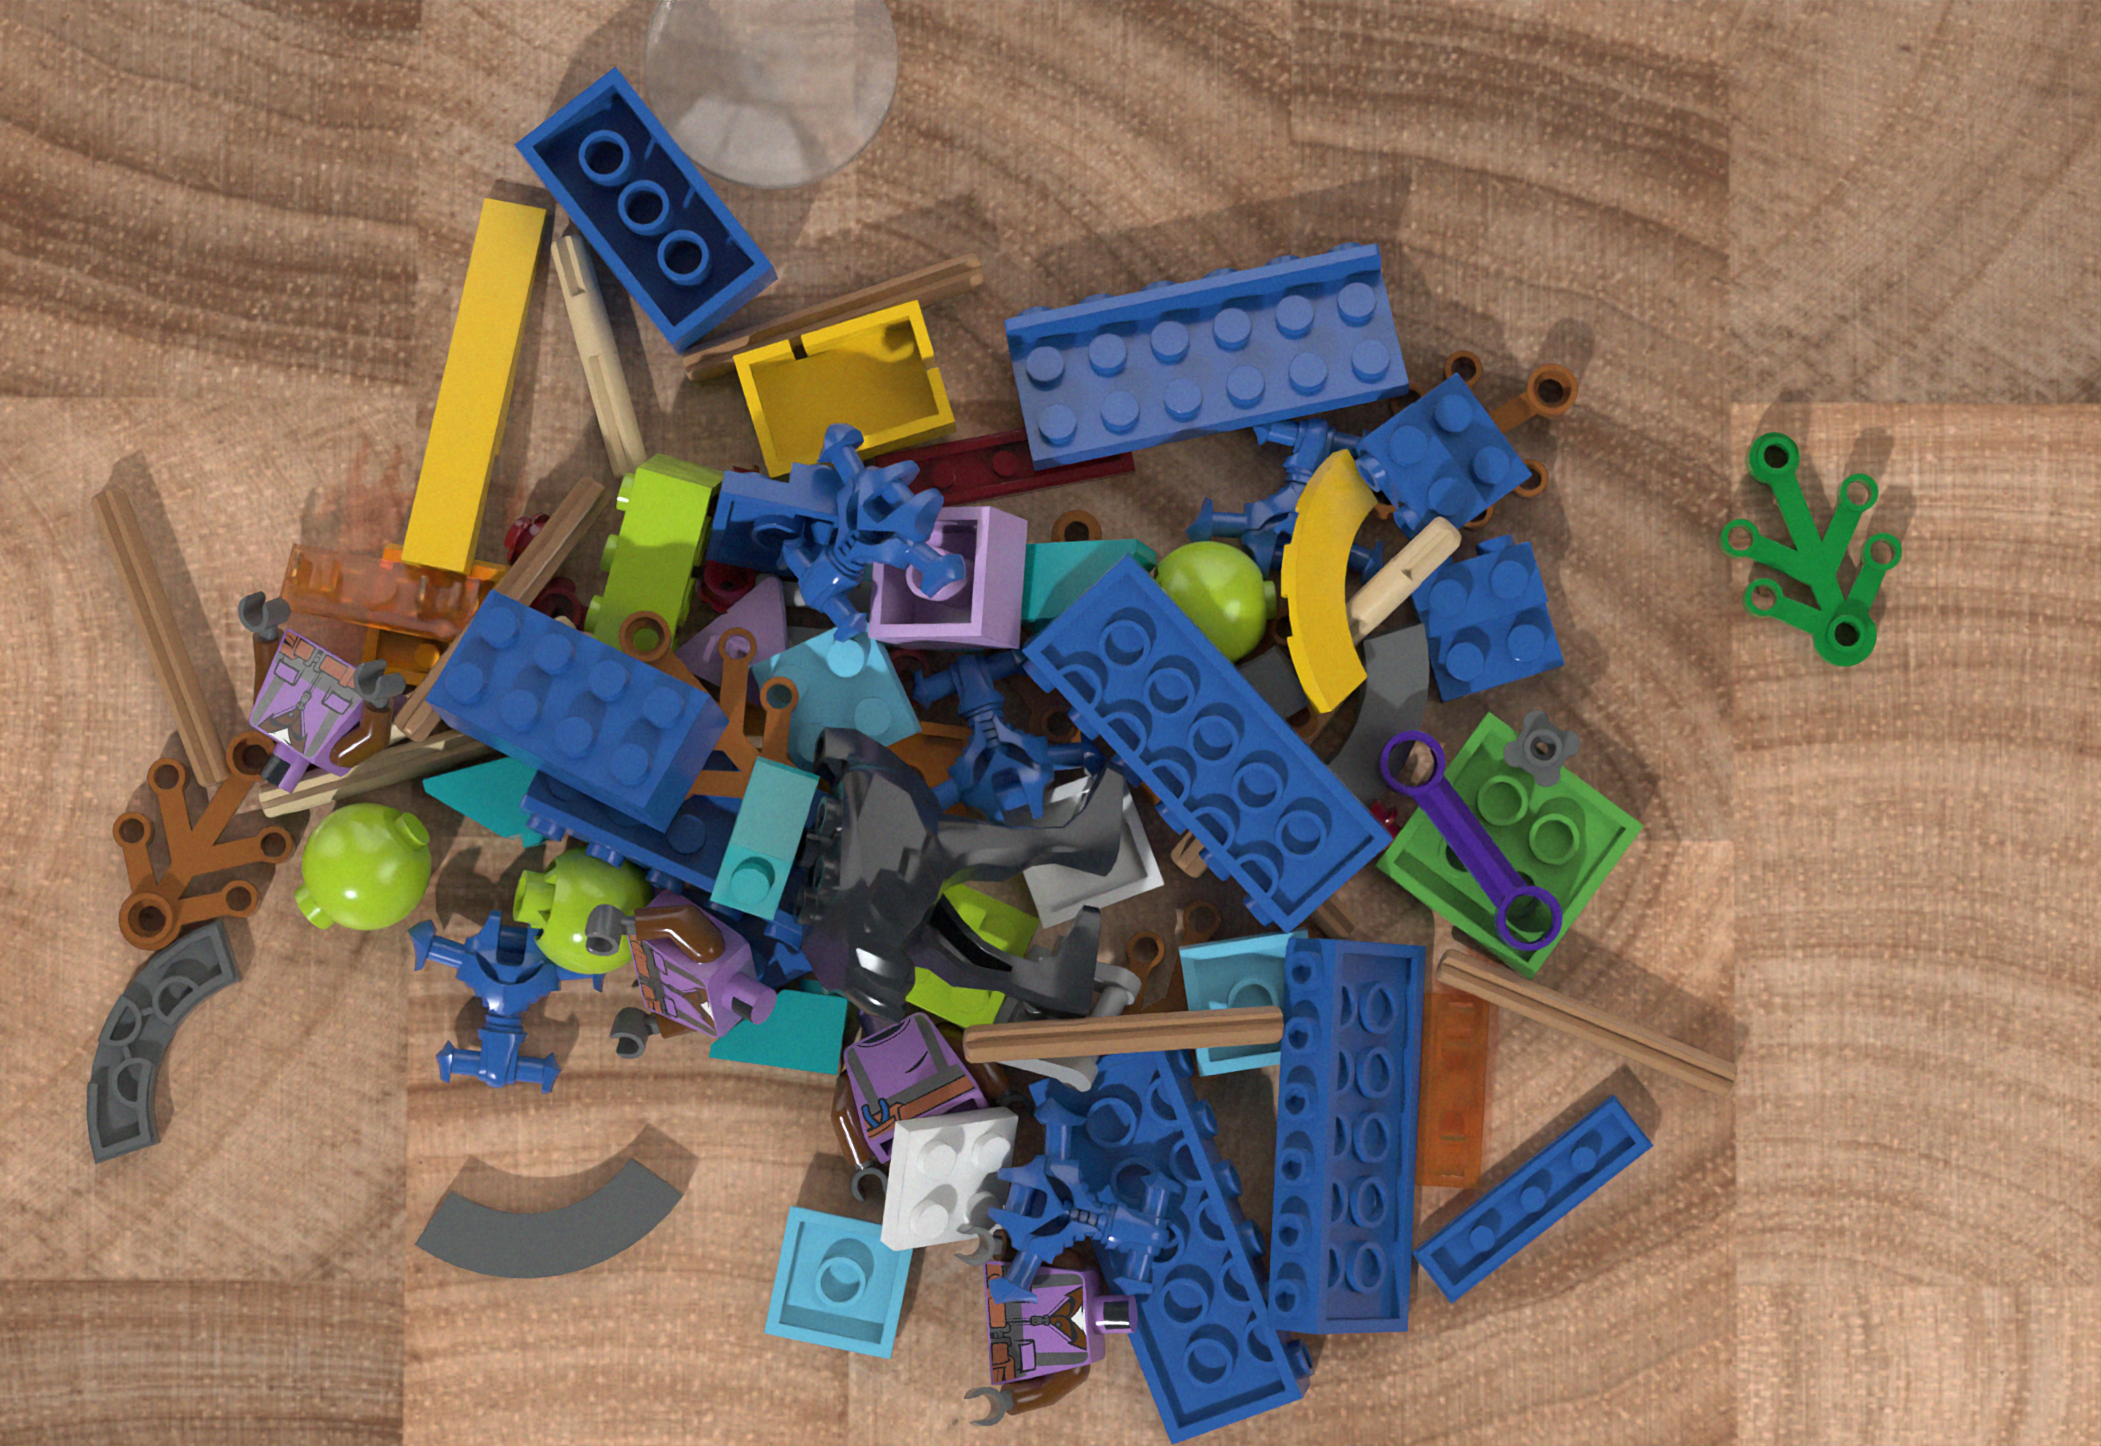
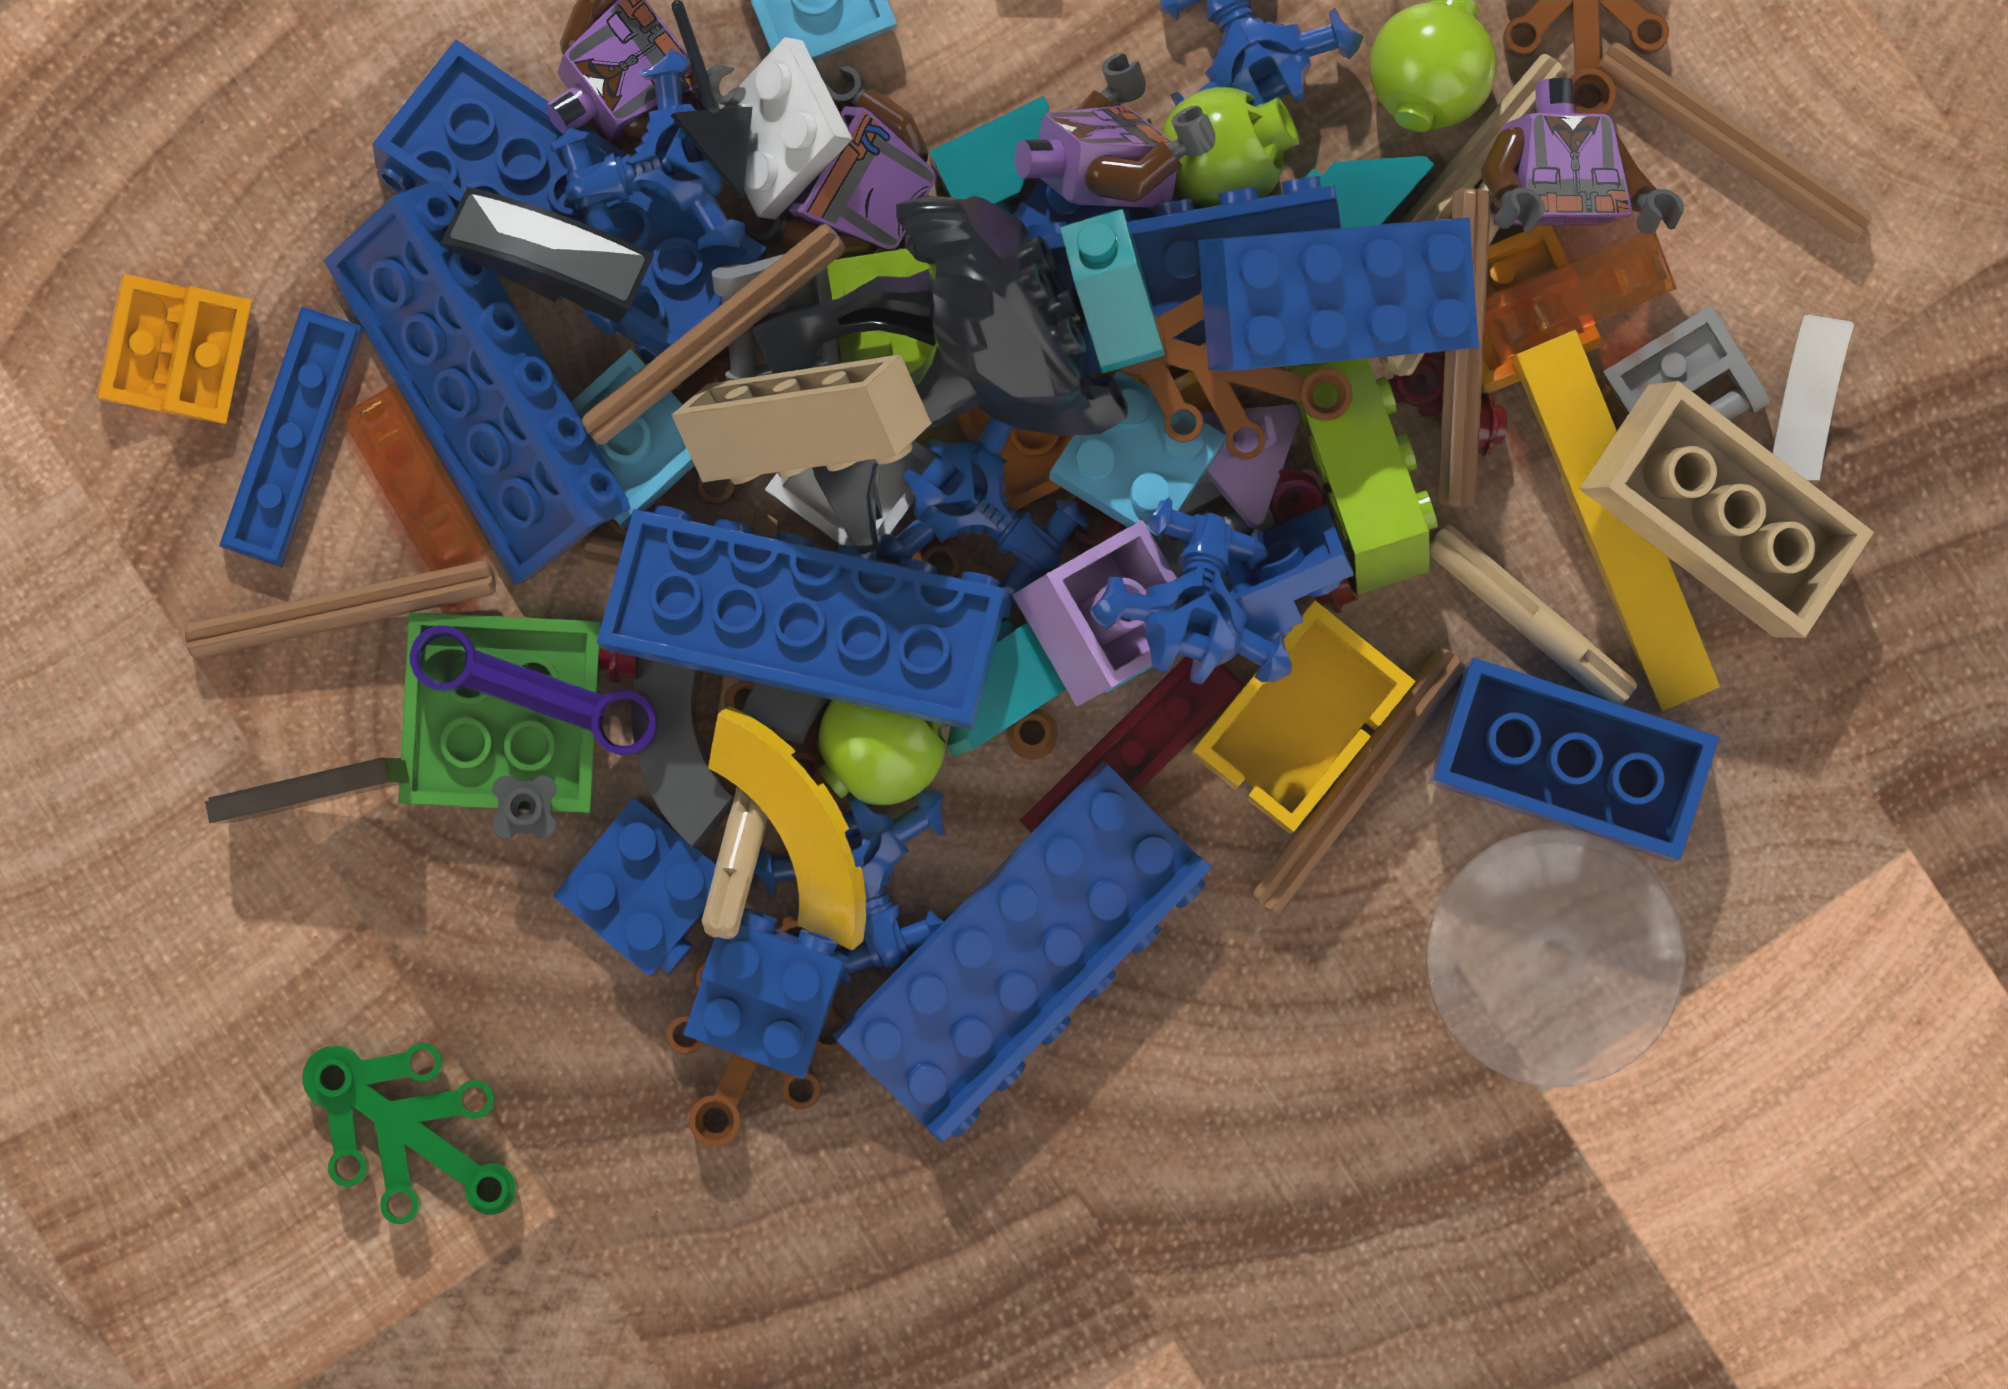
camera: 150 degrees right, 0 degrees up
none -> light orange slope [95,274,252,424]
none -> dark brown tile [205,758,410,823]
none -> slope [439,187,654,324]
none -> black piece [670,0,753,199]
none -> tan brick [671,355,932,484]
none -> tan brick [1579,381,1874,638]
none -> light grey plate [1601,305,1770,421]
none -> white sticker [1773,315,1854,480]

